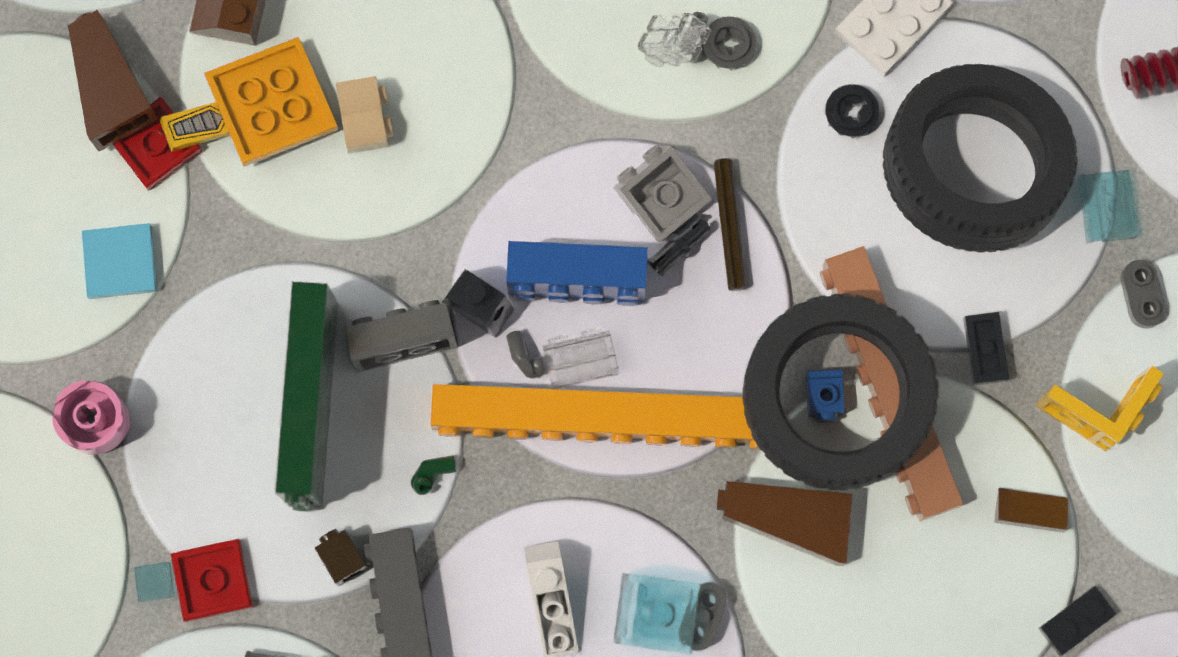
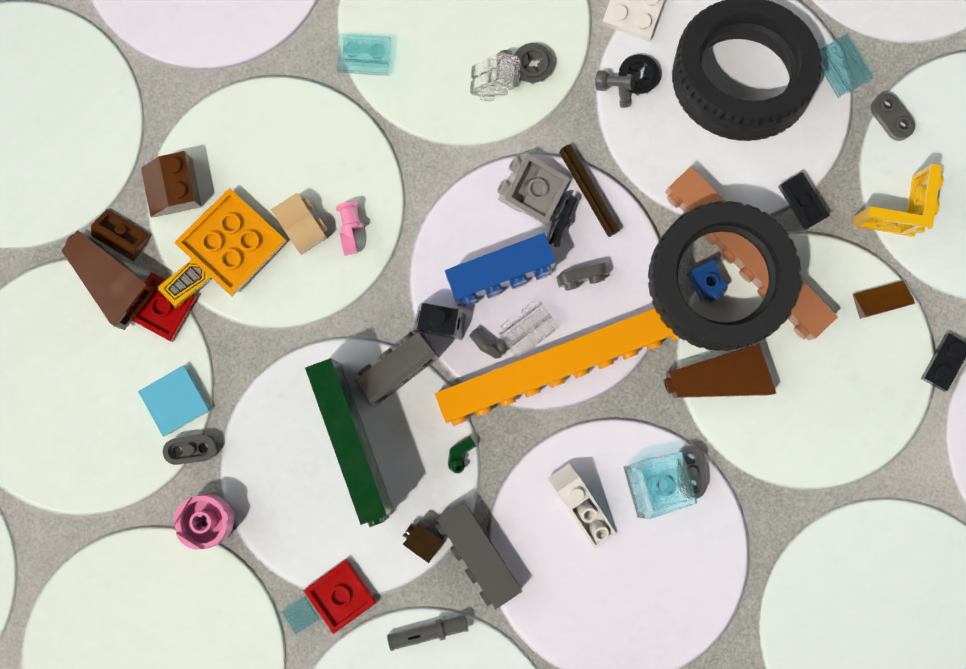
camera: 20 degrees left, 5 degrees up
none -> reddish brown slope [91,209,150,261]
none -> dark grey plate [163,435,217,465]
none -> bright pink connector [336,201,364,256]
none -> dark grey plate [556,263,609,291]
none -> dark grey piece [595,70,635,108]

